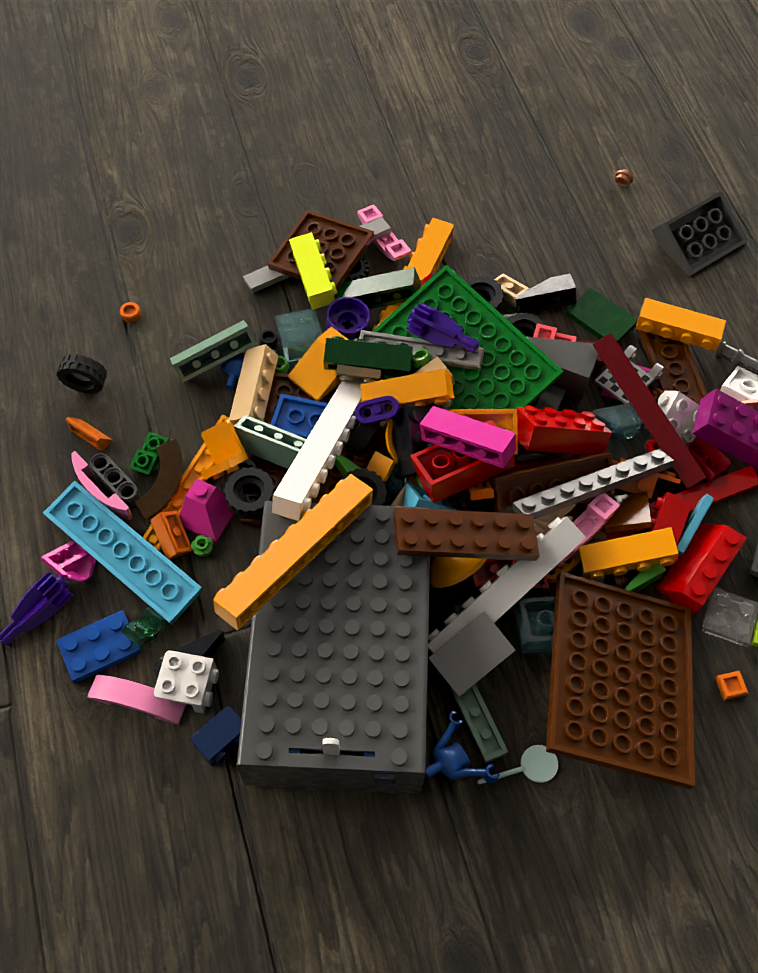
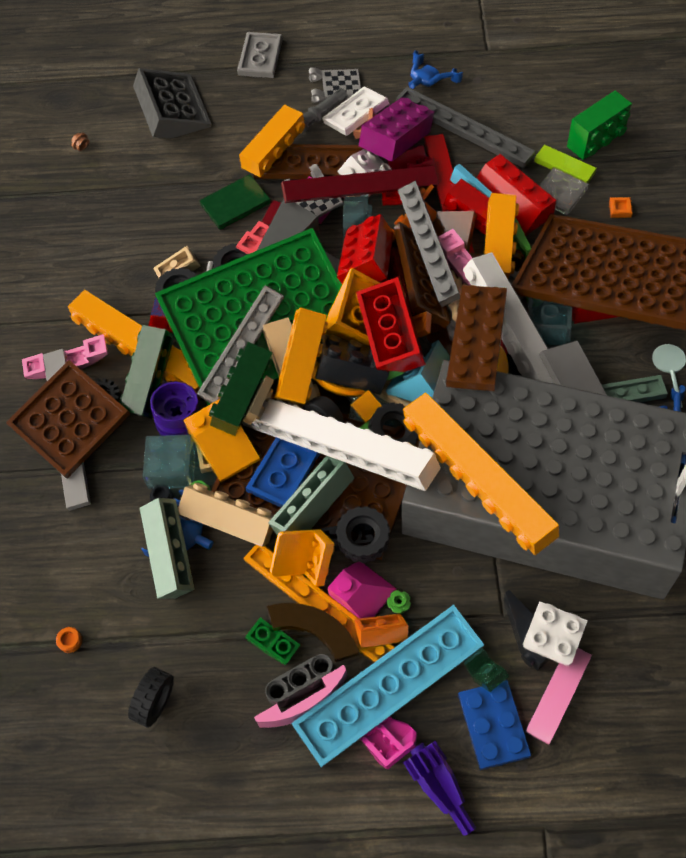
camera: 70 degrees left, 0 degrees up
orange slope [66,417,112,451] -> none
dark blue brick [190,705,241,766] -> none
neon yellow brick [289,232,337,310] -> none
dark purple plate [355,396,401,425] -> none
dark purple piece [406,303,480,354] -> none
bright green plate [412,349,432,368] -> none
dark pink brick [419,406,516,468] -> none
black slope [515,273,577,313] -> none

